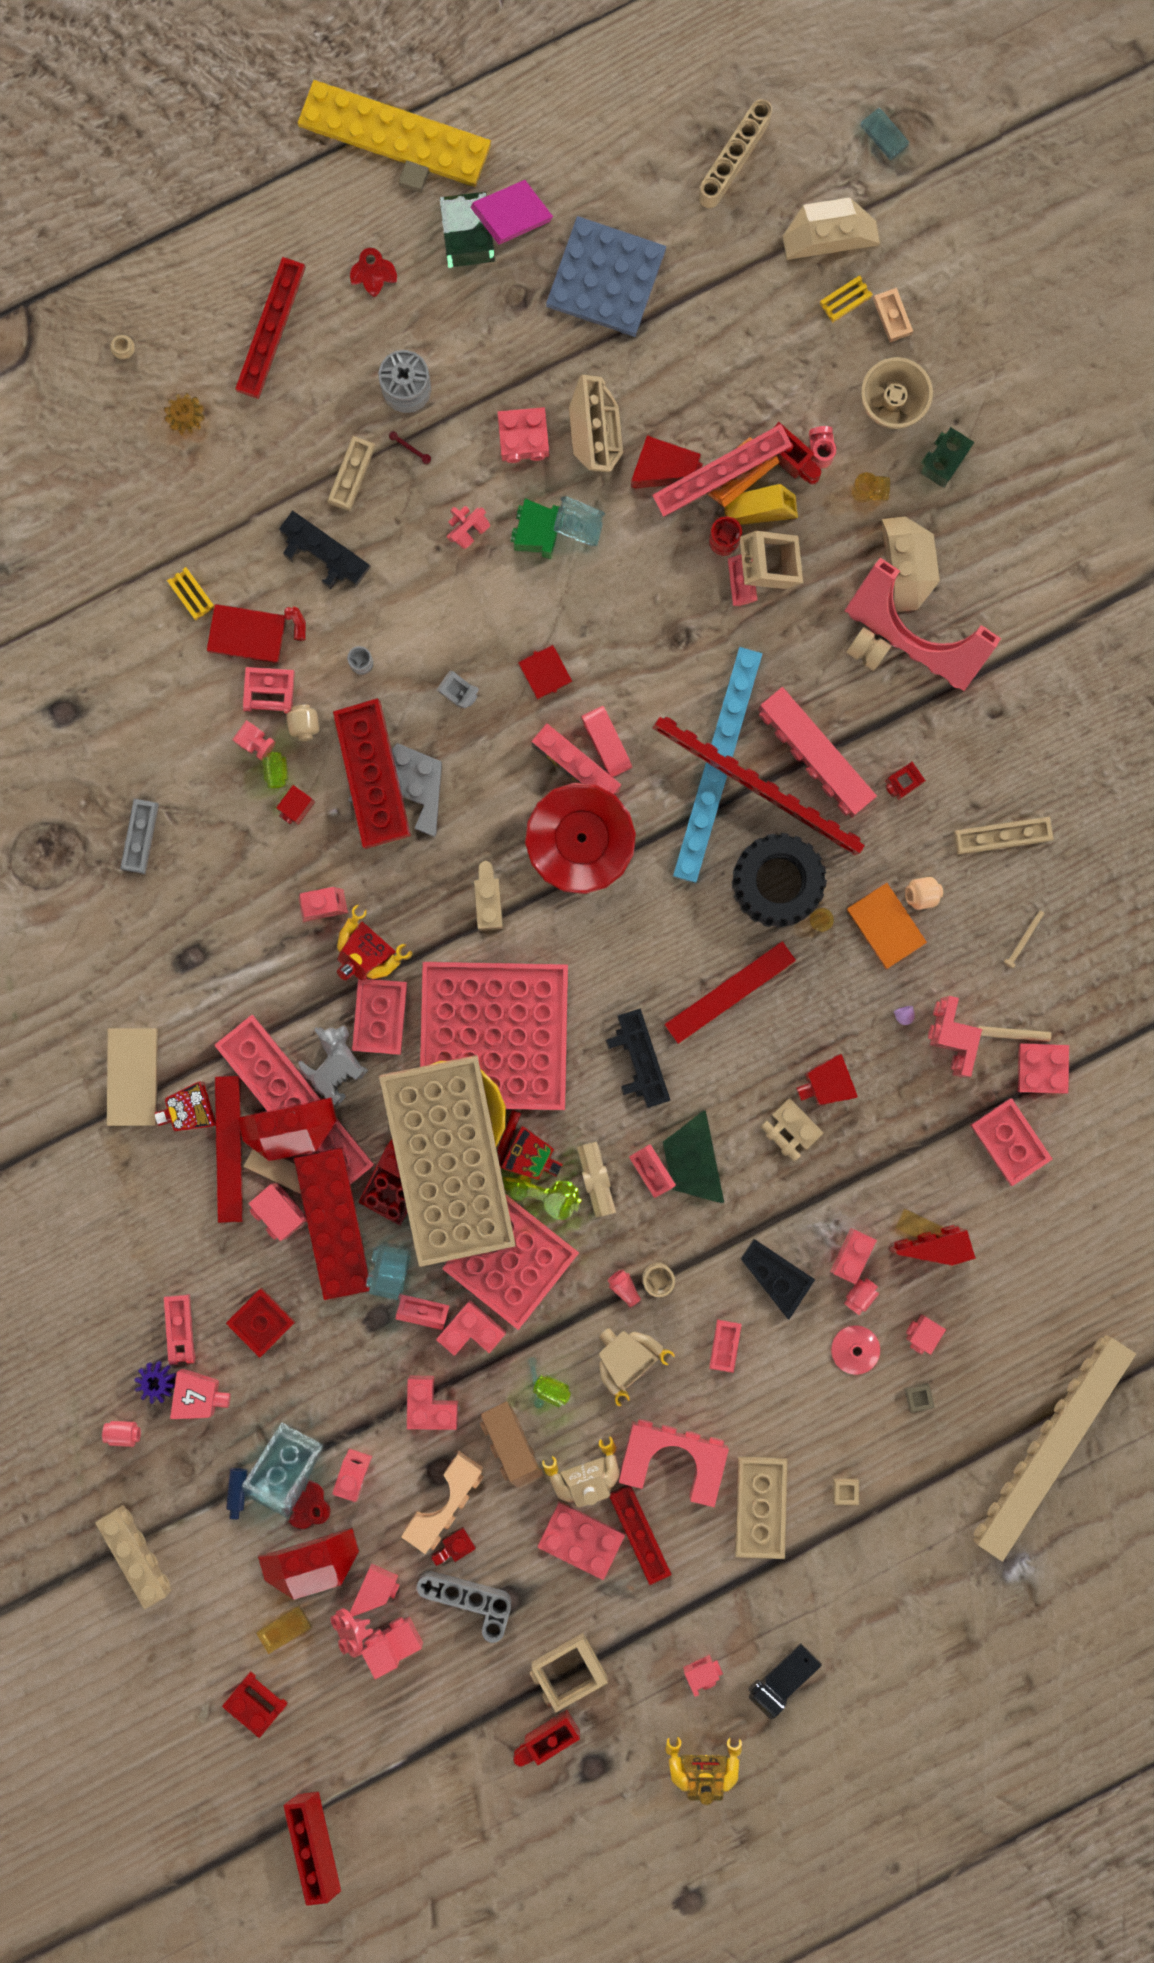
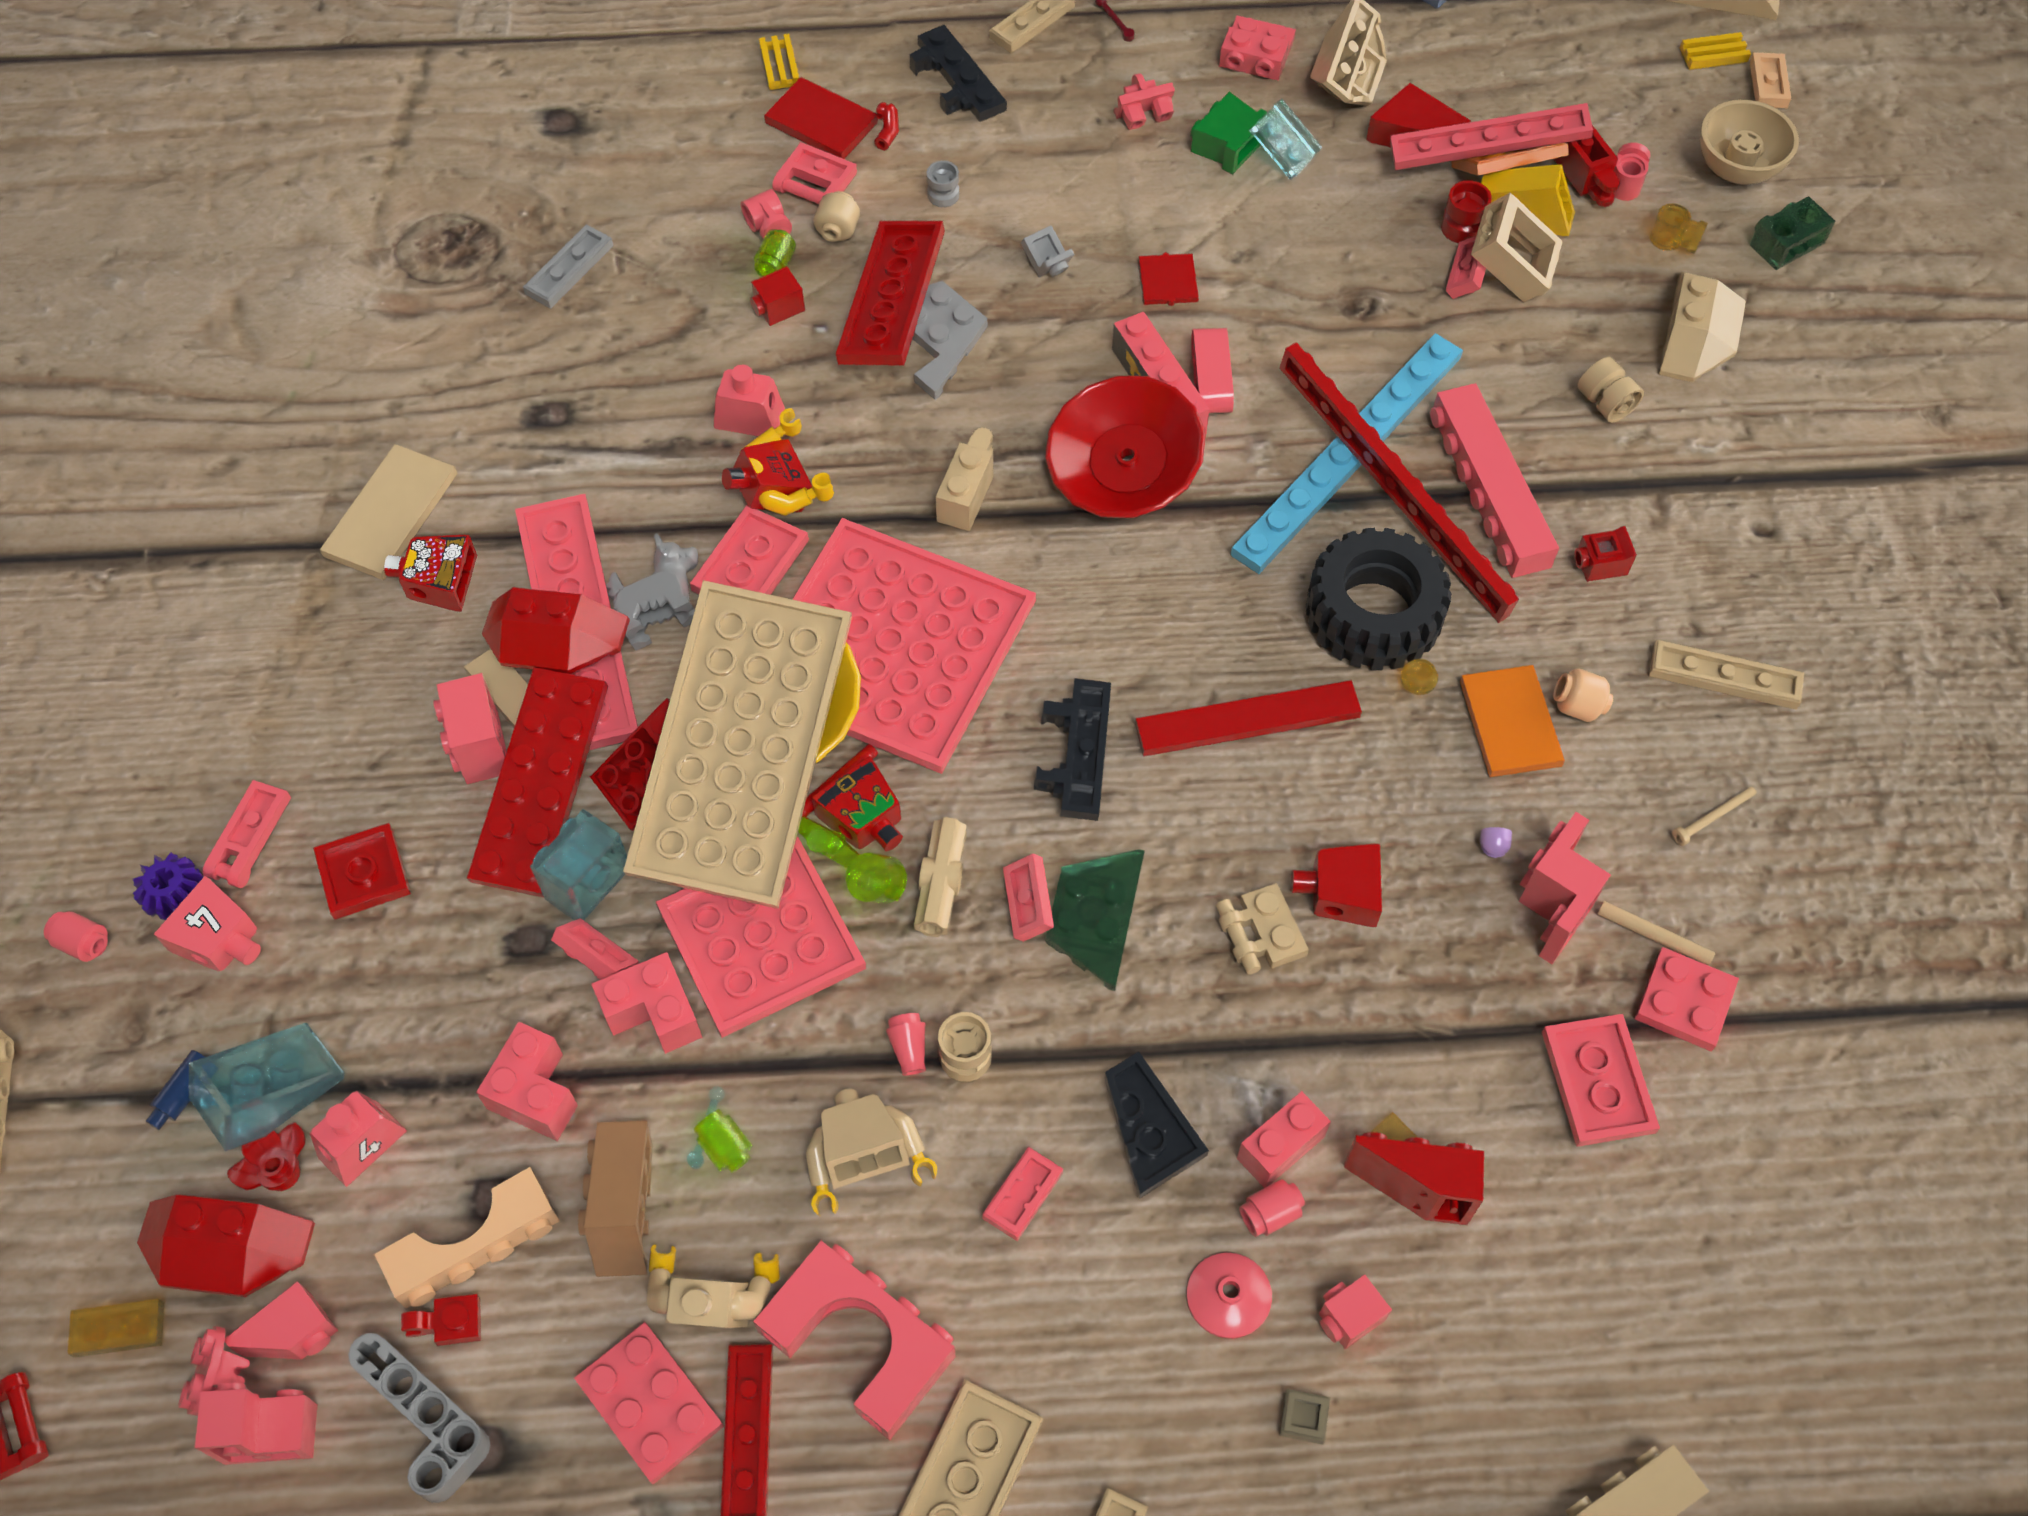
camera: 25 degrees right, 25 degrees down
red tile [215,1076,243,1223] -> none
coral arch [845,558,1001,691] -> none

